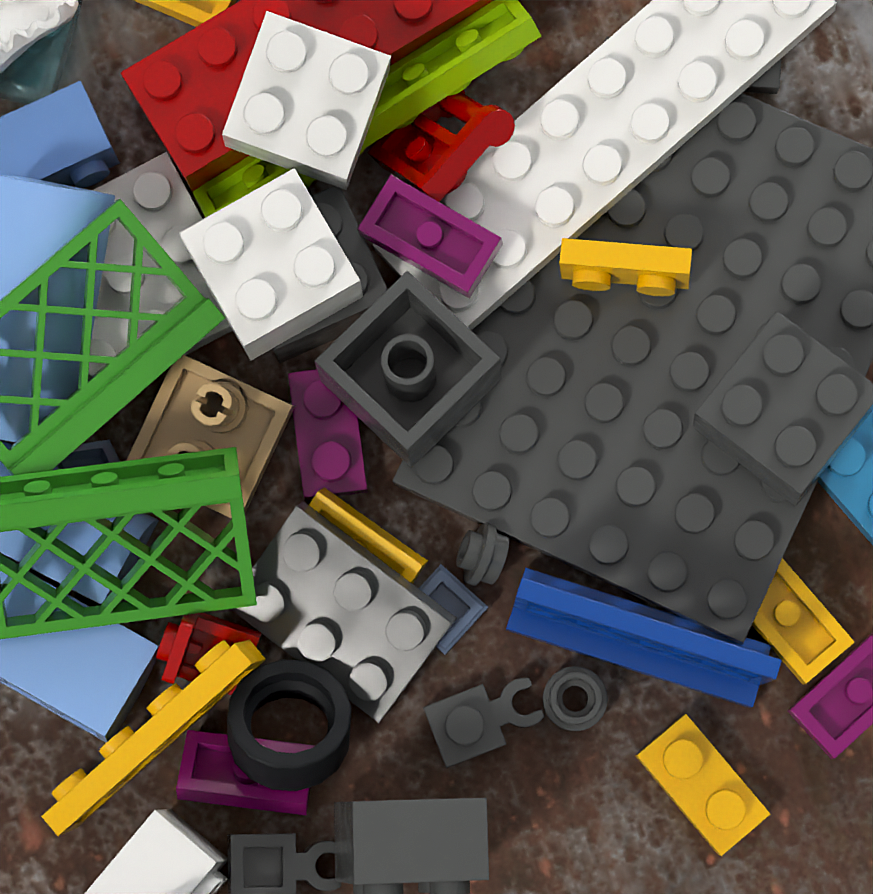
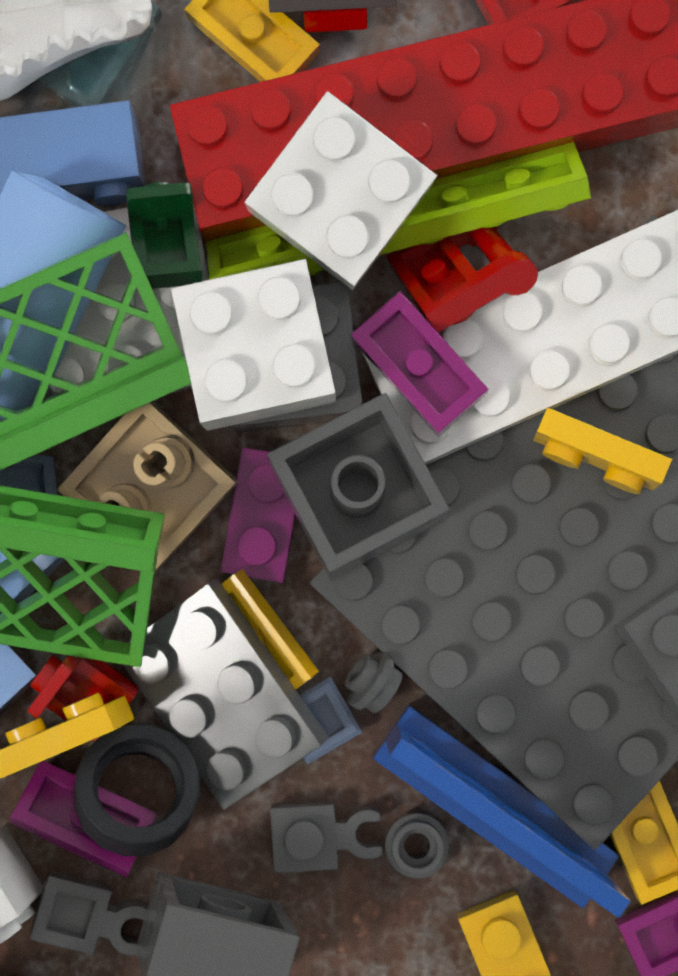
camera: 15 degrees right, 5 degrees up
none -> dark green bracket [126,182,202,289]

